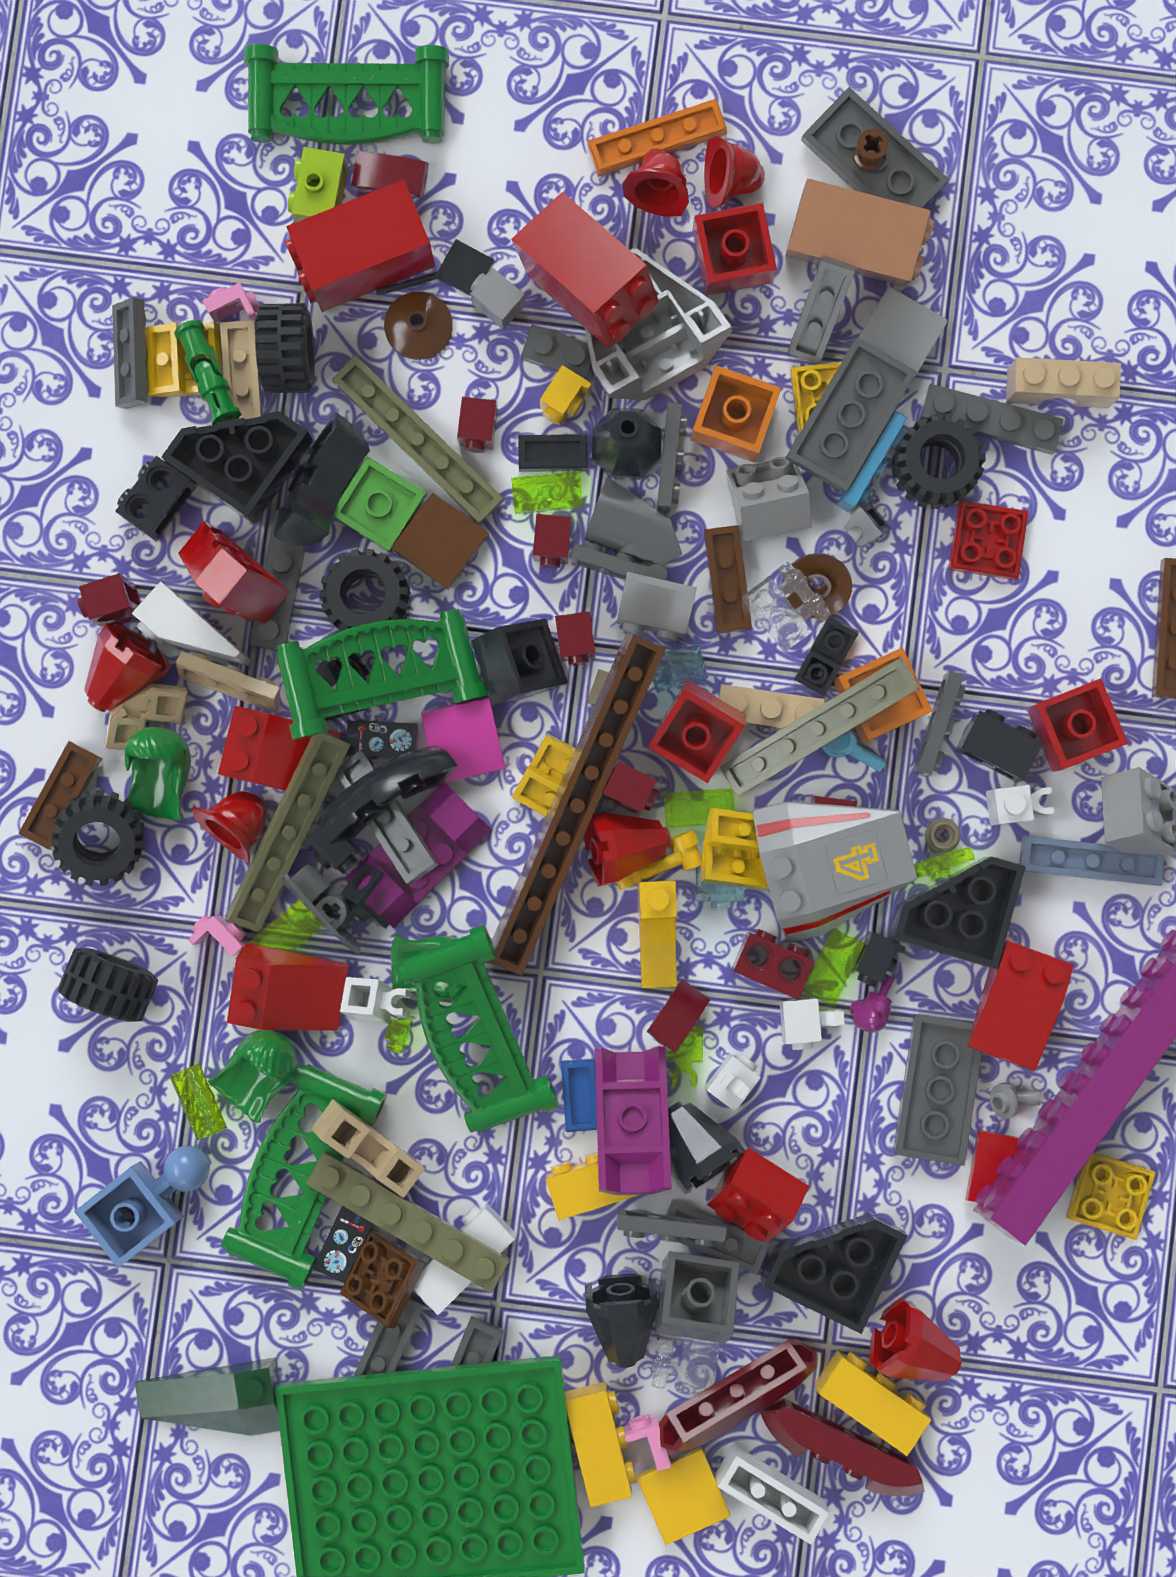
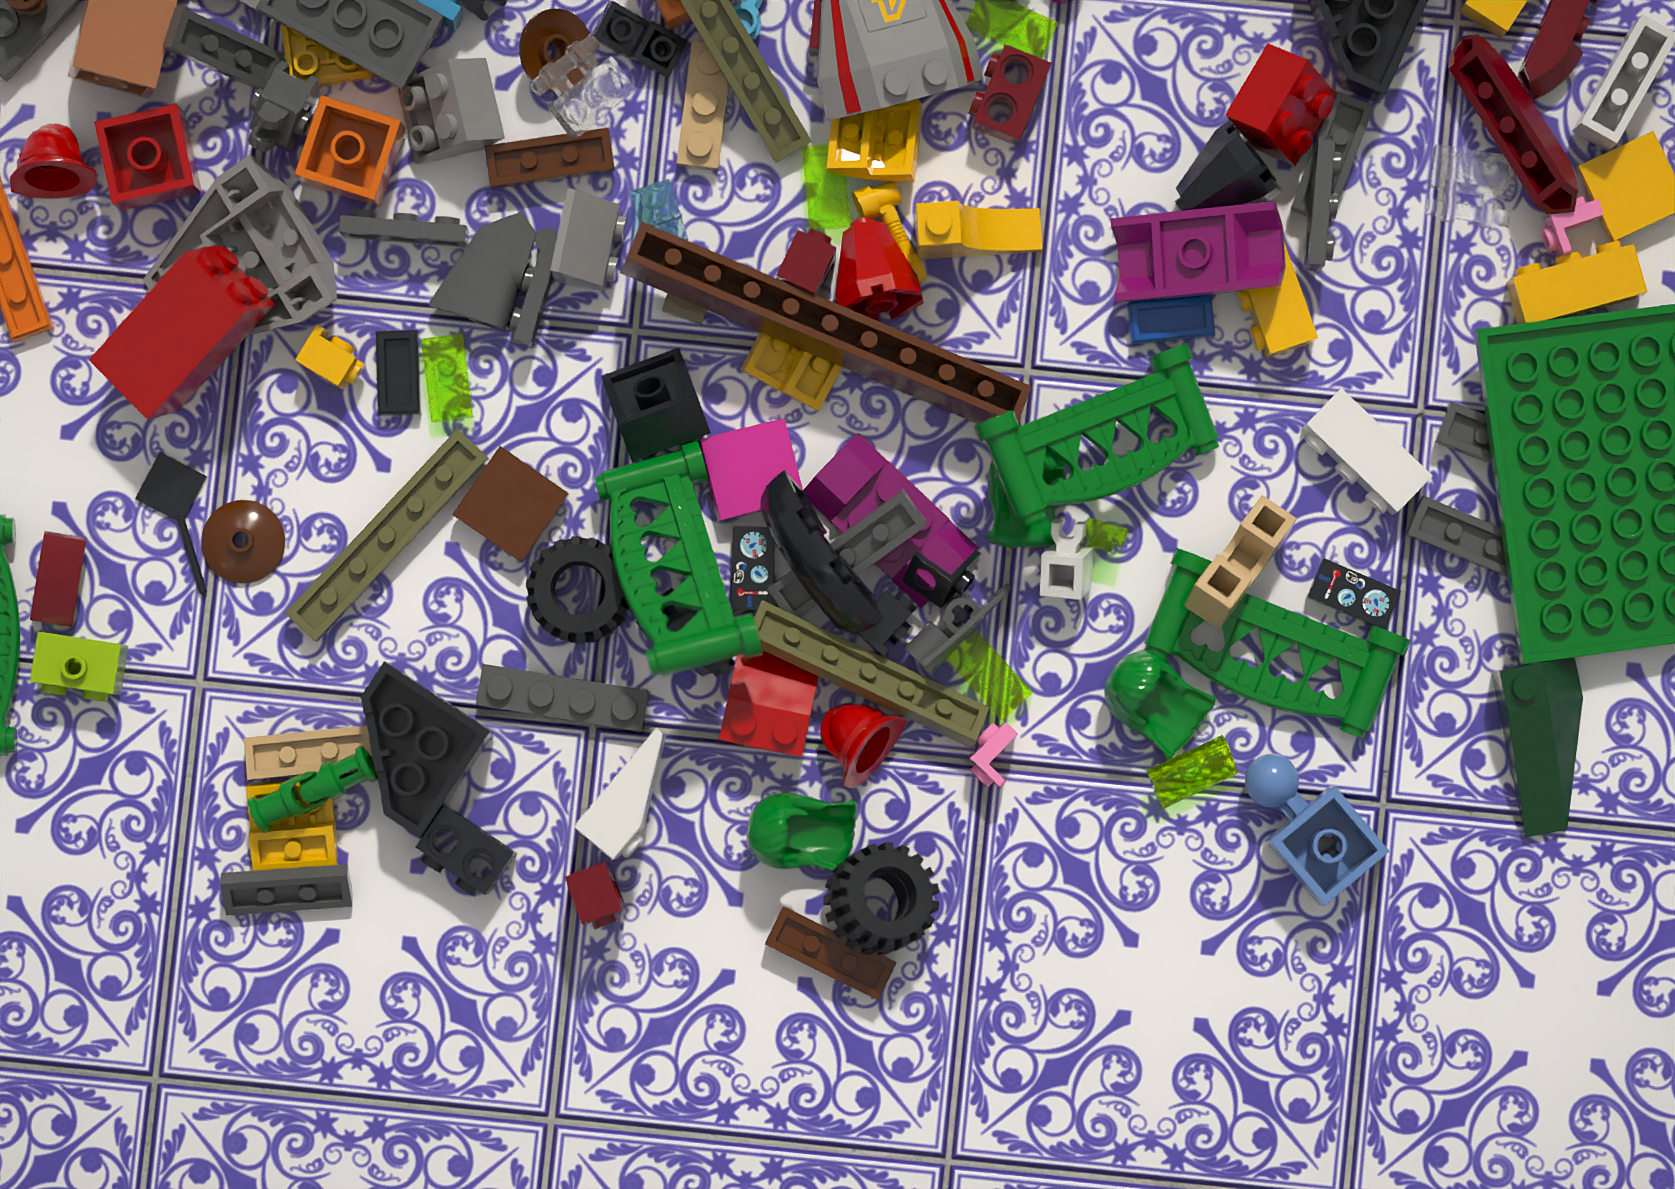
camera: 90 degrees left, 0 degrees up
black tyre [57,948,159,1022] -> none
red cone [84,623,171,712] -> none
tan tile [104,683,188,750] -> none
tan plate [176,651,281,713] -> none
red brick [178,521,291,624] -> none
bright pink bracket [202,282,260,322] -> none
red slope [226,943,350,1031] -> none
black tyre [255,303,315,394] -> none
black brick [274,412,370,546] -> none
red brick [285,179,436,312] -> none
olive plate [306,1151,510,1293] -> none
bright green plate [333,456,427,553] -> none
reddish brown tile [340,1229,426,1328] -> none
dark red brick [457,396,498,453] -> none
light grey brick [470,268,526,330] -> none
dark grey plate [521,324,592,379] -> none
dark red brick [533,514,571,569] -> none
dark red brick [555,611,595,666] -> none
black cone [585,1273,658,1368] -> none
black cone [592,408,661,480] -> none
red piece [622,148,689,217] -> none
dark red slope [646,979,710,1053] -> none
red brick [648,679,747,784] -> none
dark grey brick [655,1251,740,1344] -> none
clear neon green plate [667,1026,703,1087] -> none
clear light blue bracket [696,866,744,908] -> none
white brick [705,1053,761,1112] -> none
white brick [779,997,845,1050] -> none
none -> dark grey hinge [248,61,320,153]

